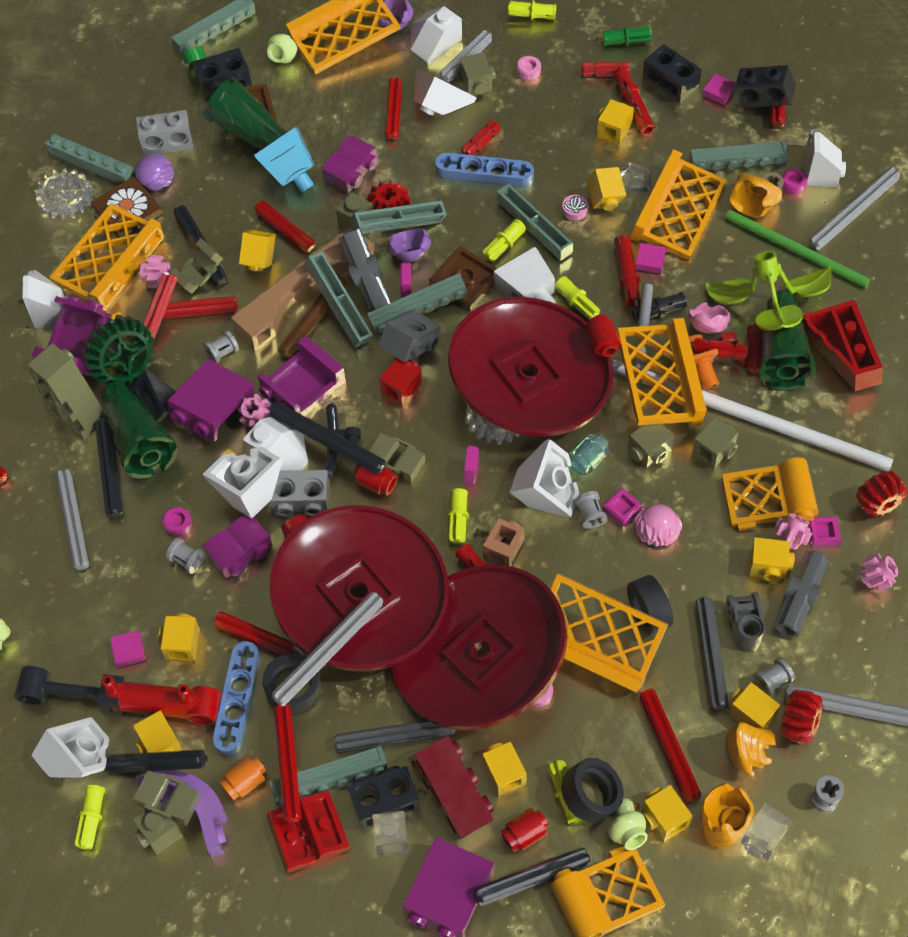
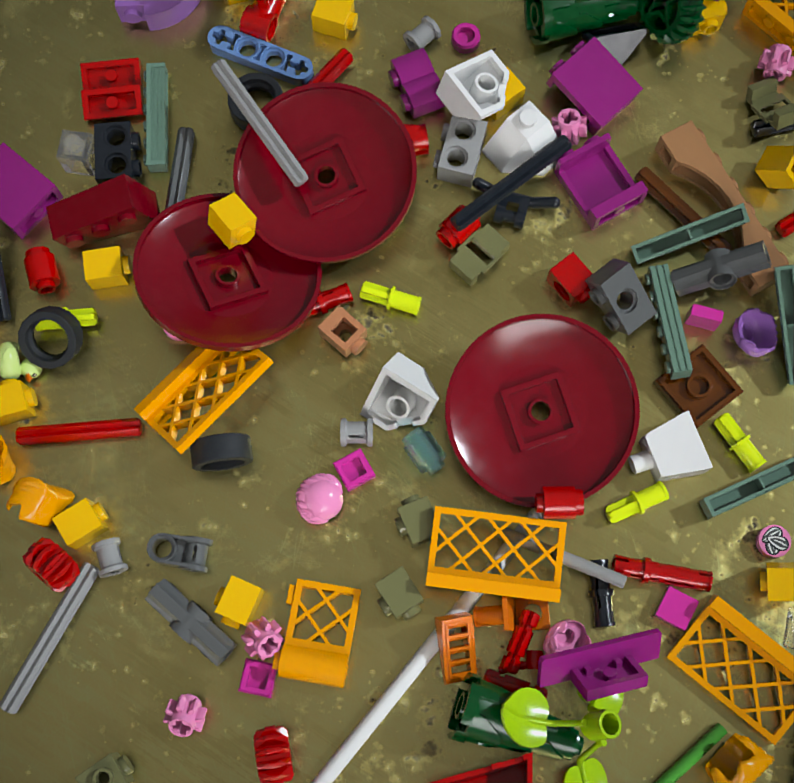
camera: 105 degrees right, 15 degrees up
axle [143,272,178,339] -> none
red axle [162,296,238,319] -> none
light grey bush [203,330,239,363] -> none
orange brick [219,755,267,800] -> none
red axle [274,704,302,823] -> none
dark pink tile [464,446,479,485] -> none
dark grey axle [696,596,729,711] -> none
none -> yellow brick [208,192,257,250]
none -> orange slope [434,612,477,685]
none -> magenta bracket [537,628,662,702]

